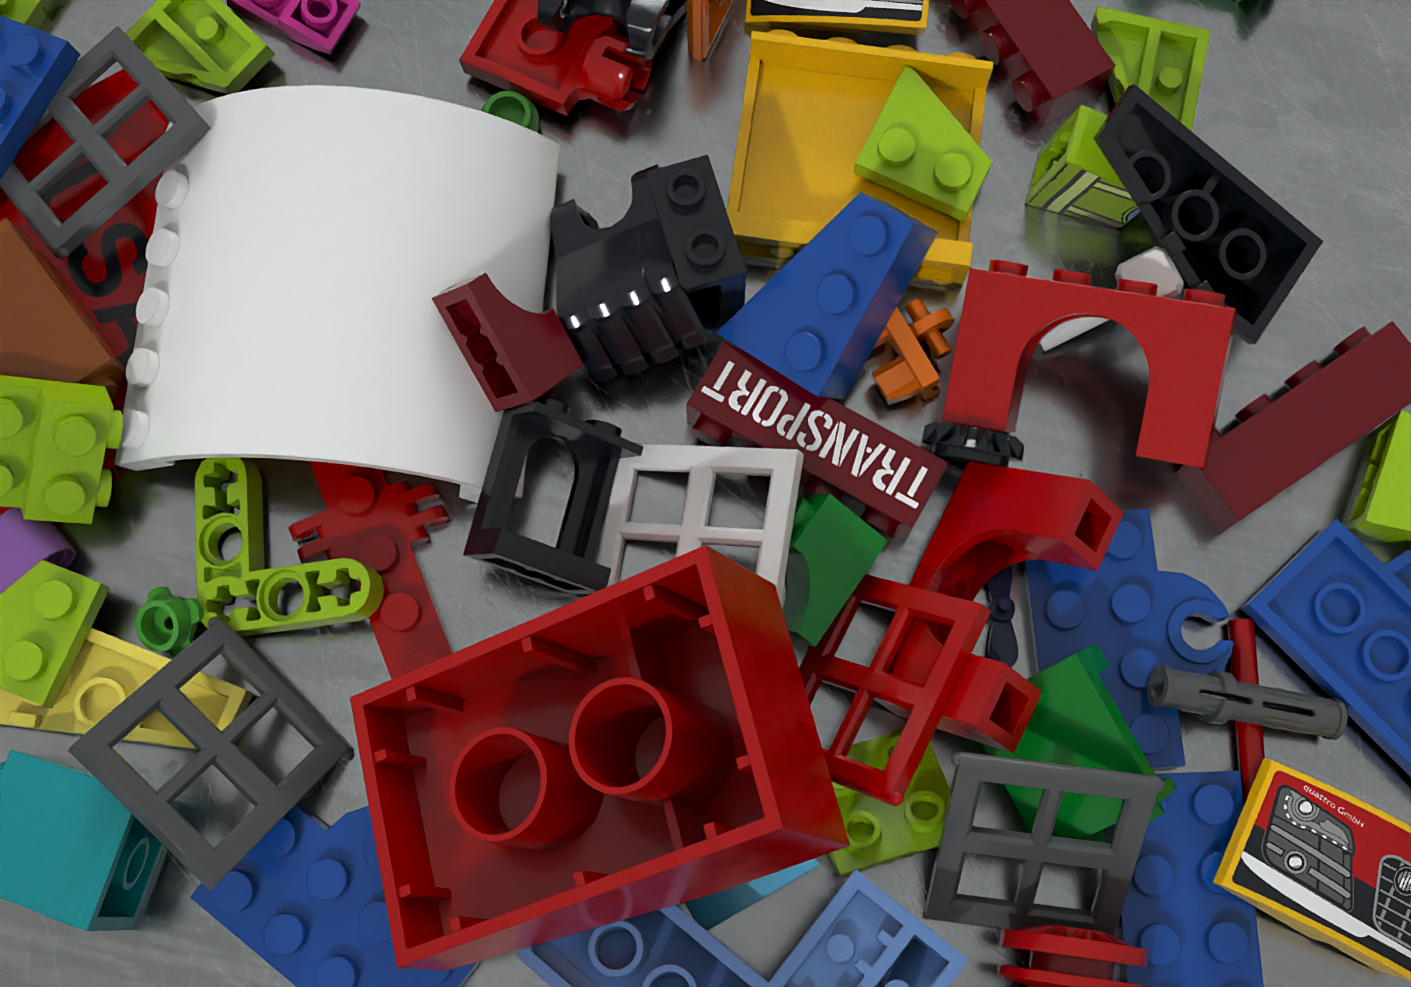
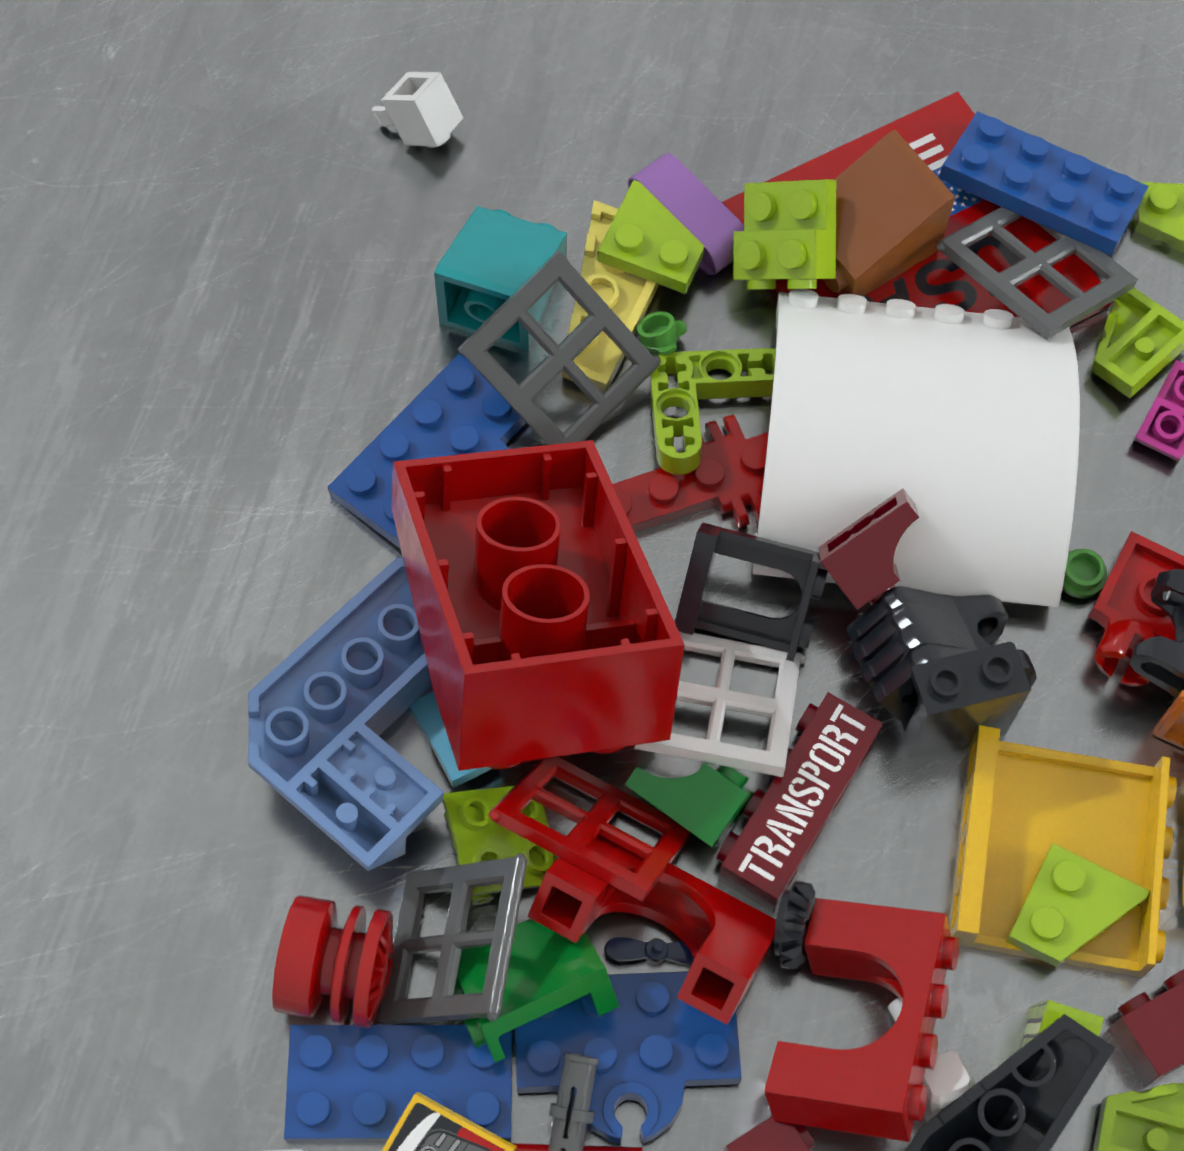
camera: 90 degrees right, 10 degrees down
blue wedge [716,192,938,399] -> none
orange hips [871,298,955,405] -> none

